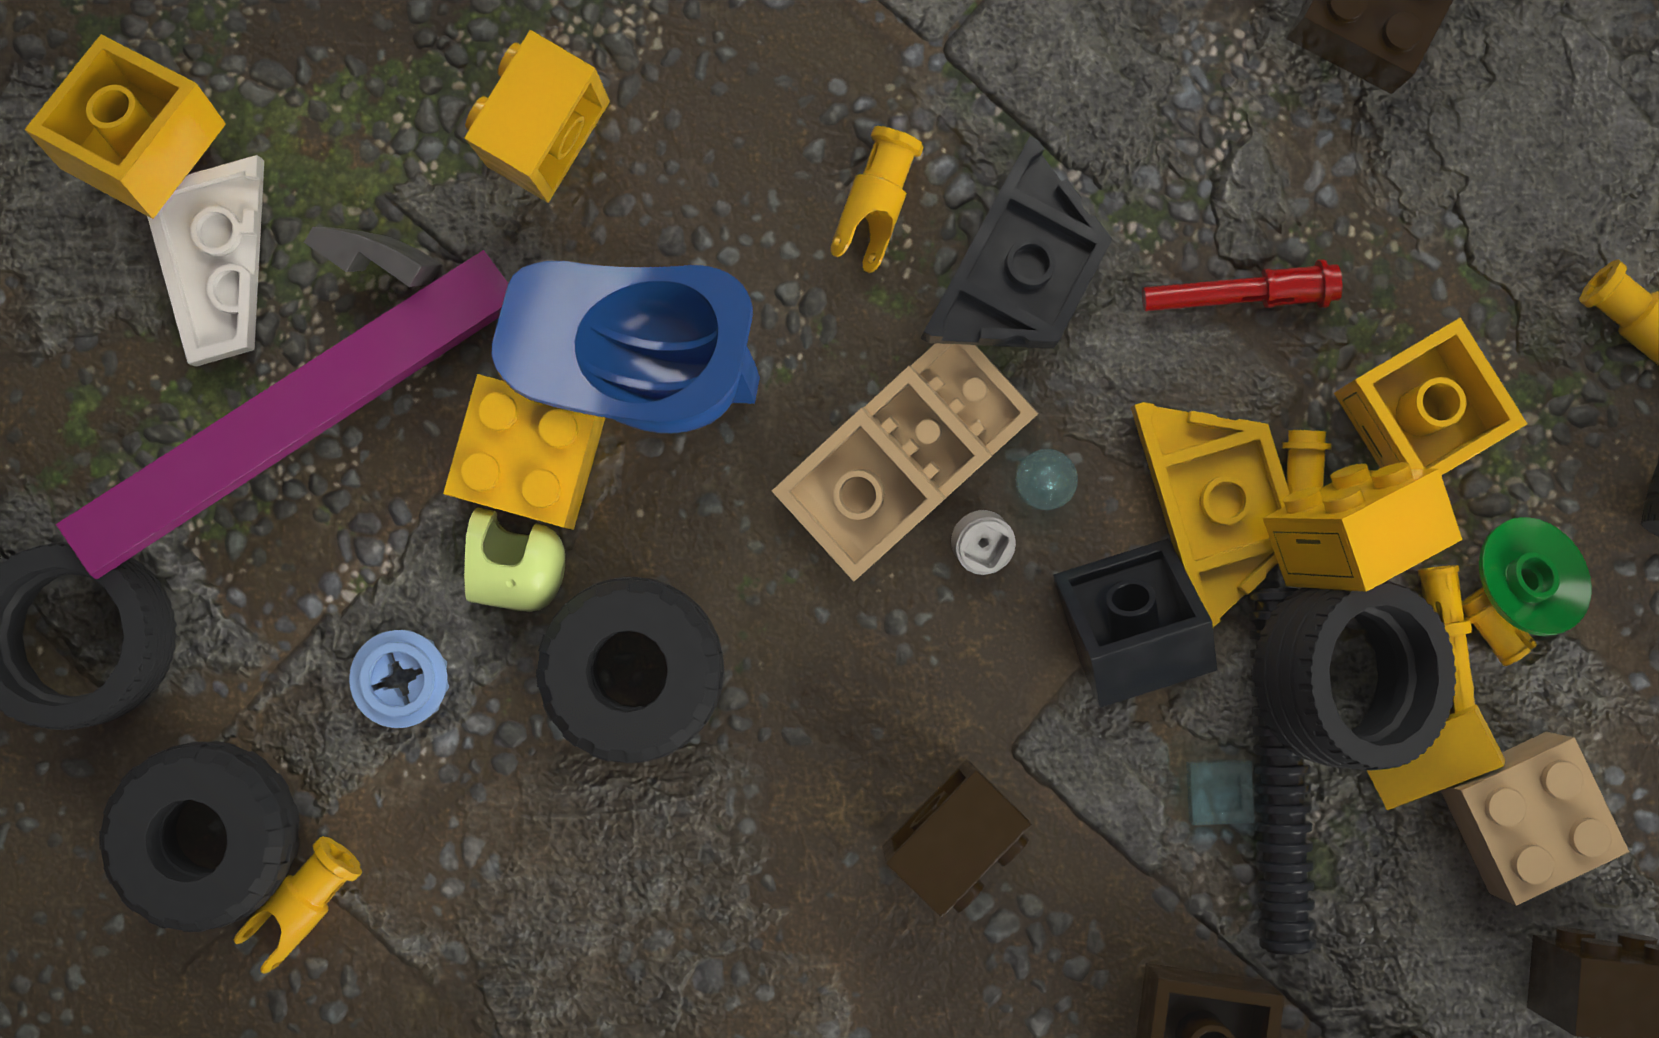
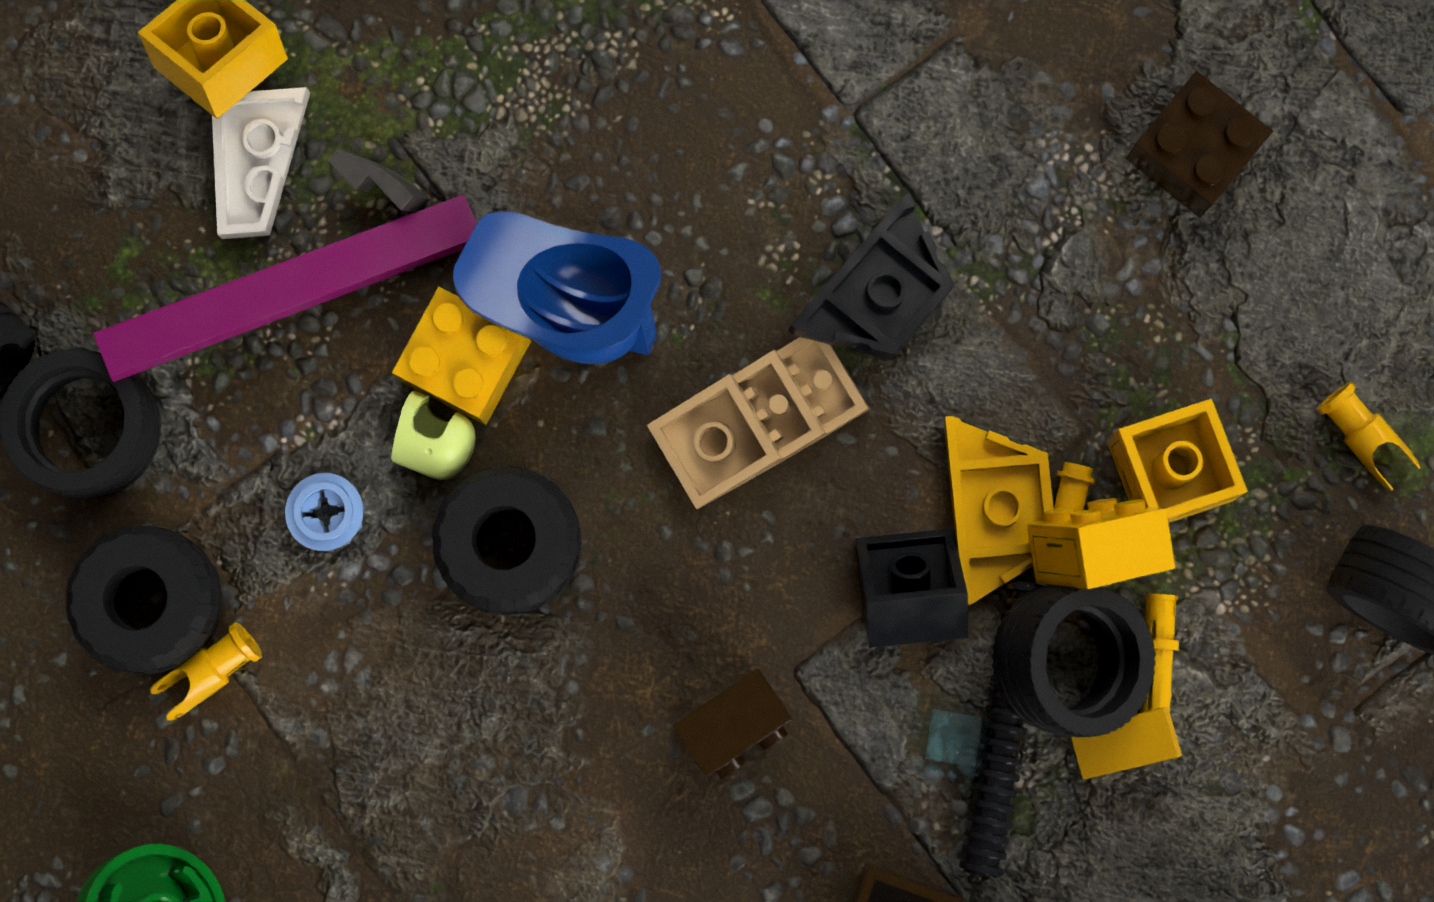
camera: 20 degrees right, 5 degrees down
yellow brick [464,30,610,203] -> none
yellow piece [831,126,924,273] -> none
light grey tile [951,510,1016,575] -> none
clear light blue tile [1015,449,1078,511] -> none
red pin [1142,259,1342,311] -> none
tan brick [1440,732,1629,906] -> none
yellow pin [1462,587,1537,666] -> none
green dish [1479,517,1592,636] -> none

